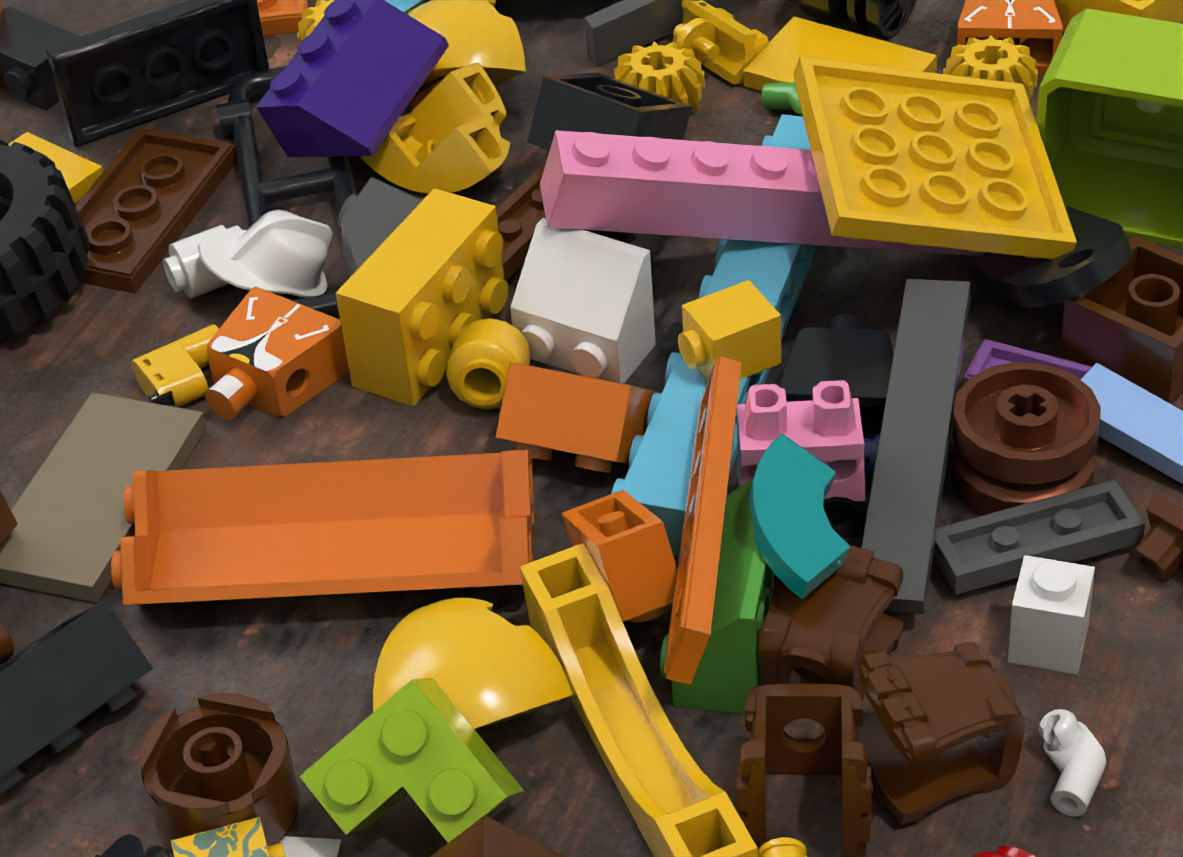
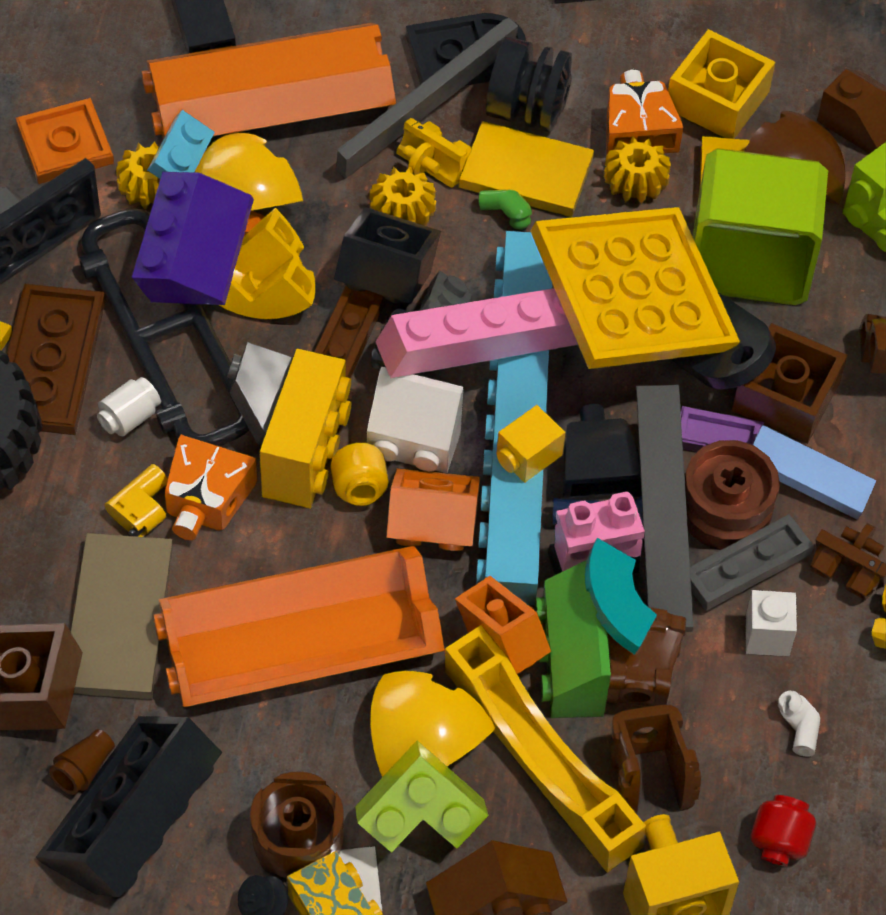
camera: 20 degrees left, 15 degrees up
white piece [198,210,333,298] -> none
orange tile [664,356,742,685] -> none
reddish brown piece [858,642,1026,825] -> none

